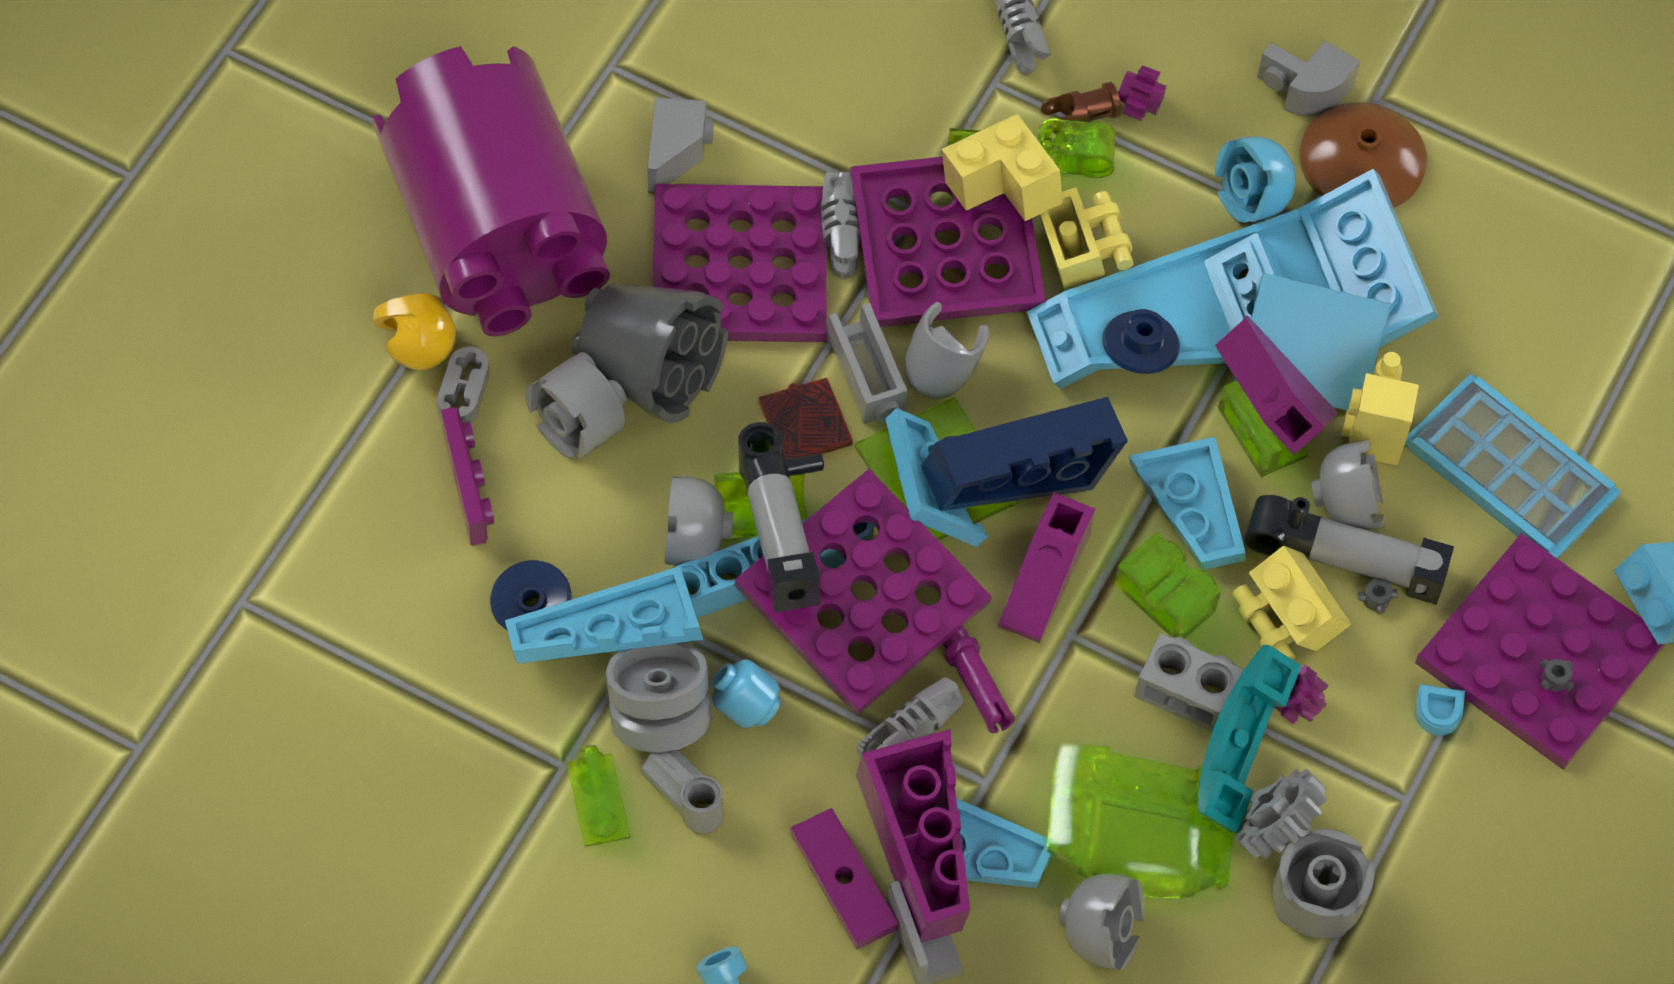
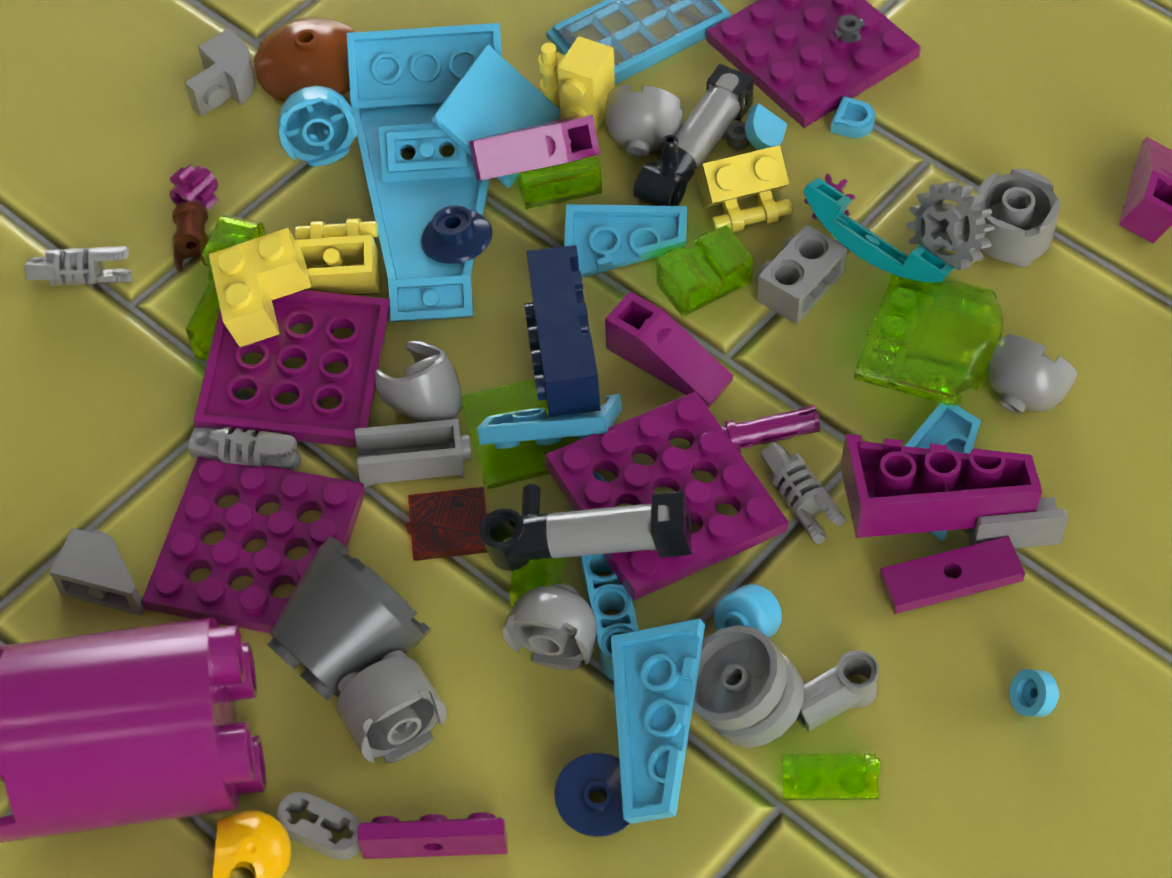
camera: 70 degrees left, 5 degrees down
none -> medium azure tile [745,103,787,150]

